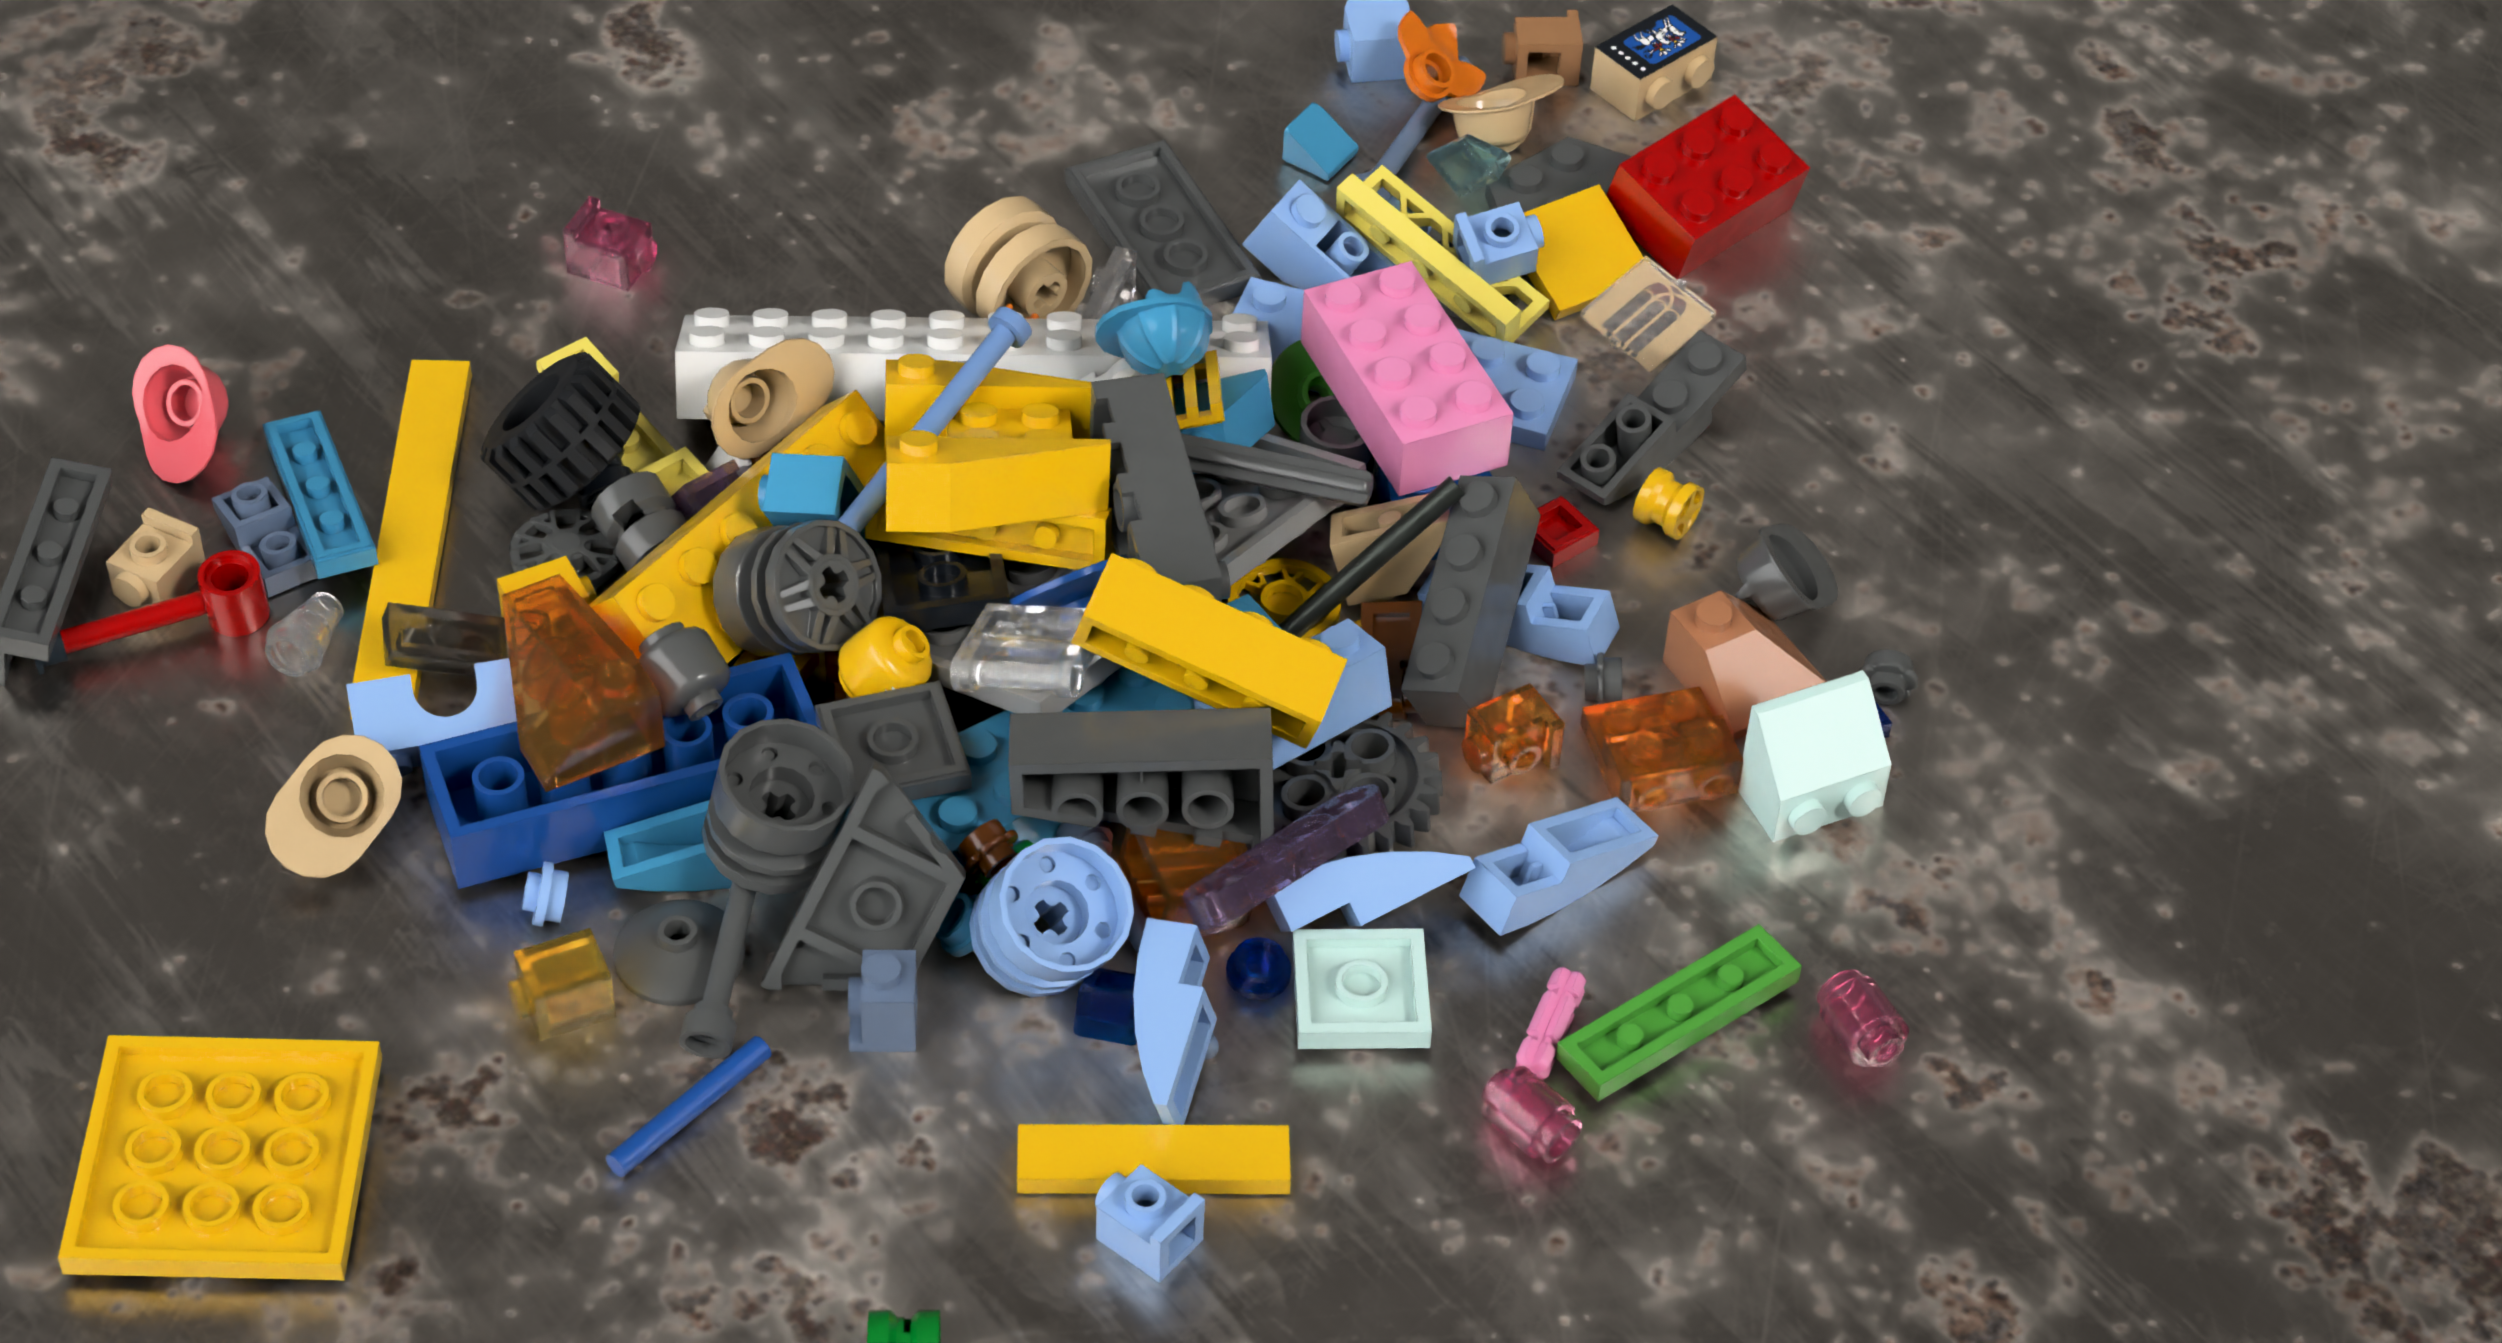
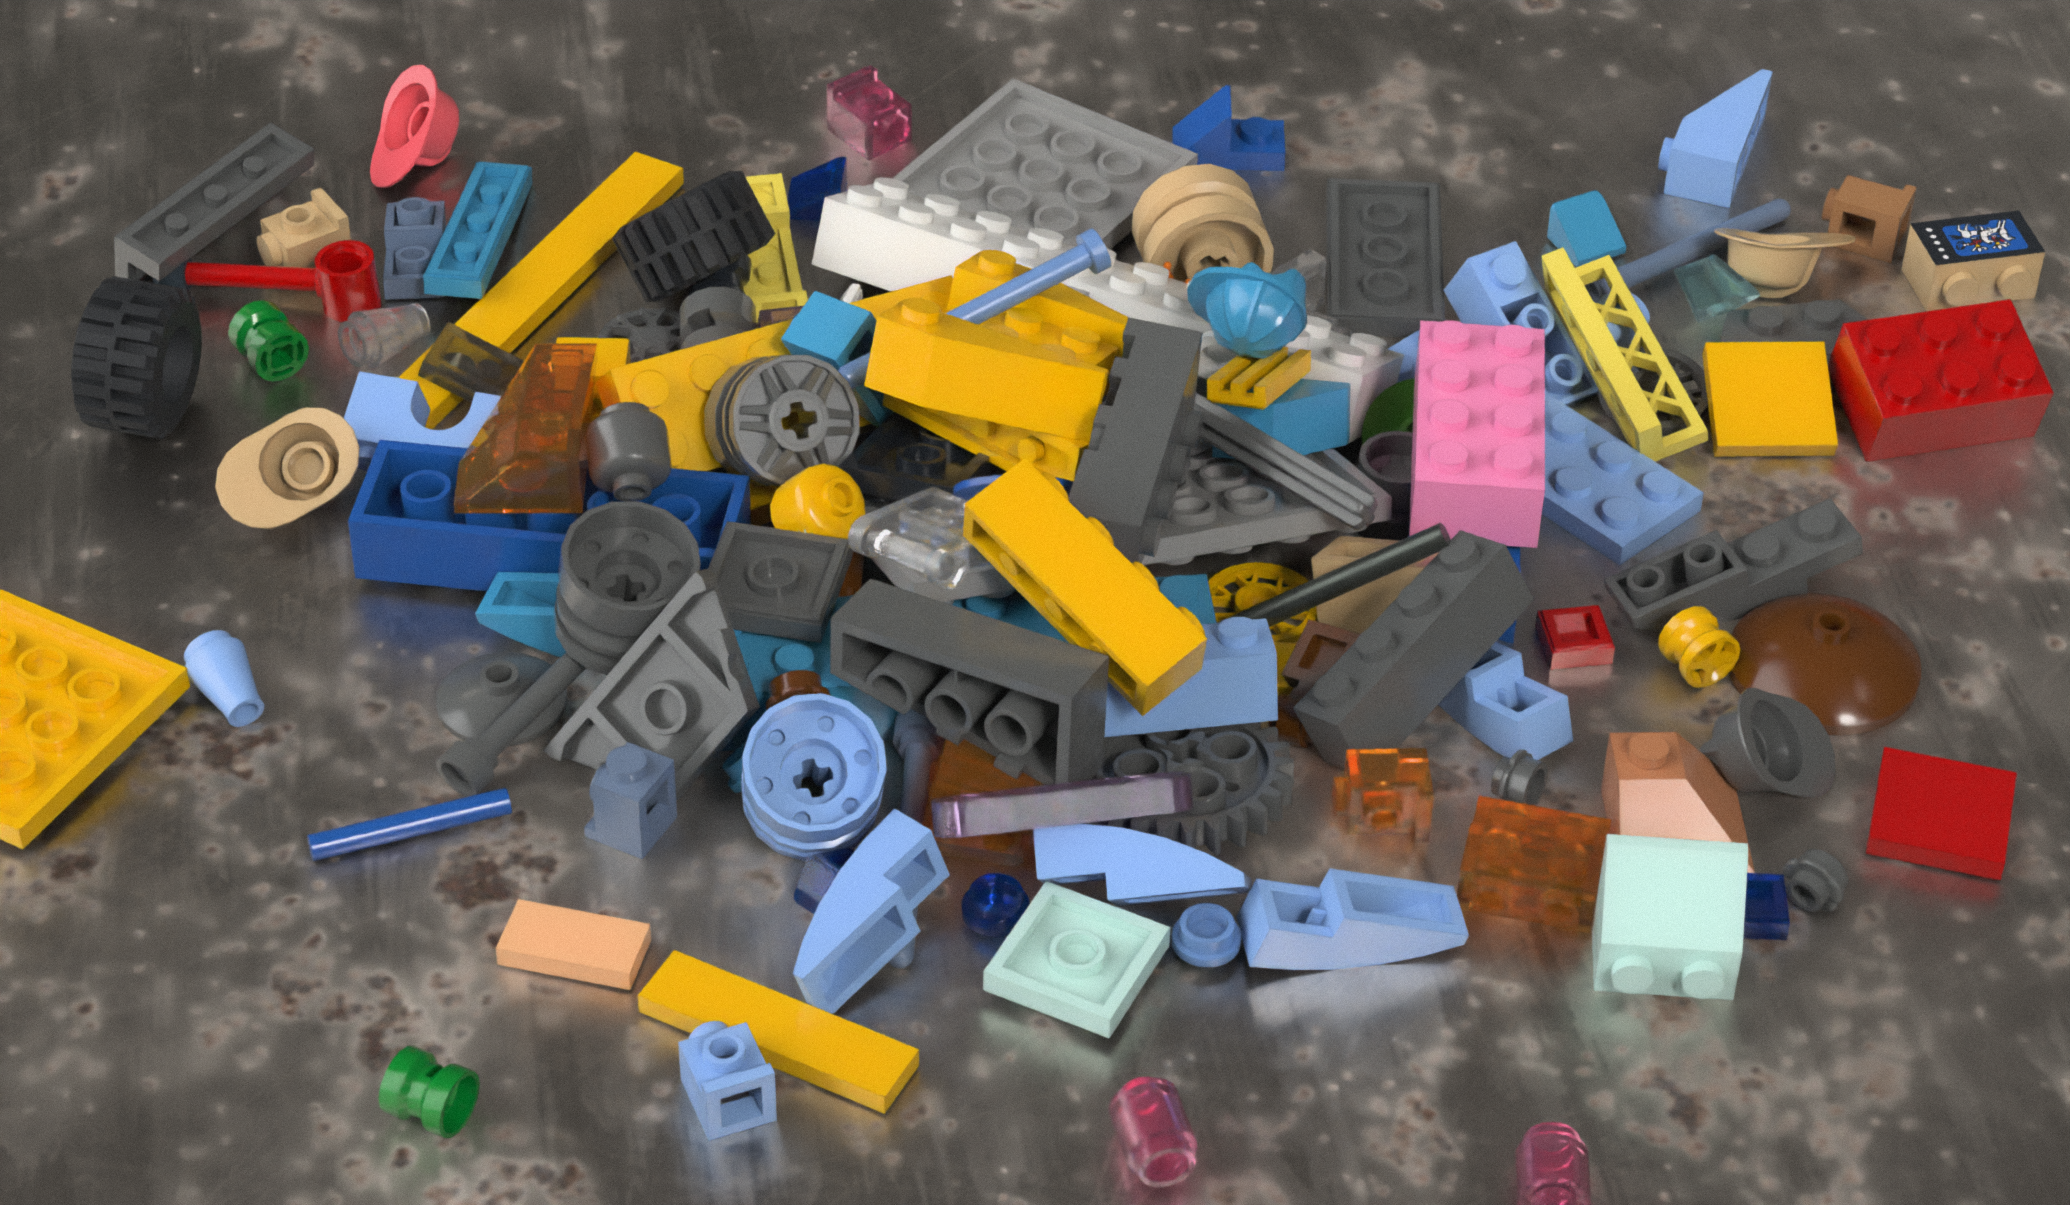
camera: 30 degrees right, 5 degrees down
clear yellow brick [508,928,616,1041] -> none
light blue plate [521,861,569,927] -> none
tan piece [703,338,835,460] -> none
orange plate [1398,10,1486,102] -> none
light blue brick [1452,202,1544,285] -> none
bright pink axle [1515,967,1586,1081] -> none
bright green plate [1556,924,1802,1102] -> none
clear piece [1580,256,1716,373] -> none
none -> black tyre [71,276,202,439]
none -> light blue cone [184,630,264,727]
none -> green wheel [228,300,309,382]
none -> light nougat tile [496,899,651,990]
none -> clear blue slope [787,156,847,221]
none -> light grey plate [892,78,1198,250]
none -> blue slope [1172,85,1286,171]
none -> medium blue plate [1172,903,1241,967]
none -> reddish brown dish [1729,593,1922,736]
none -> red tile [1865,747,2017,880]

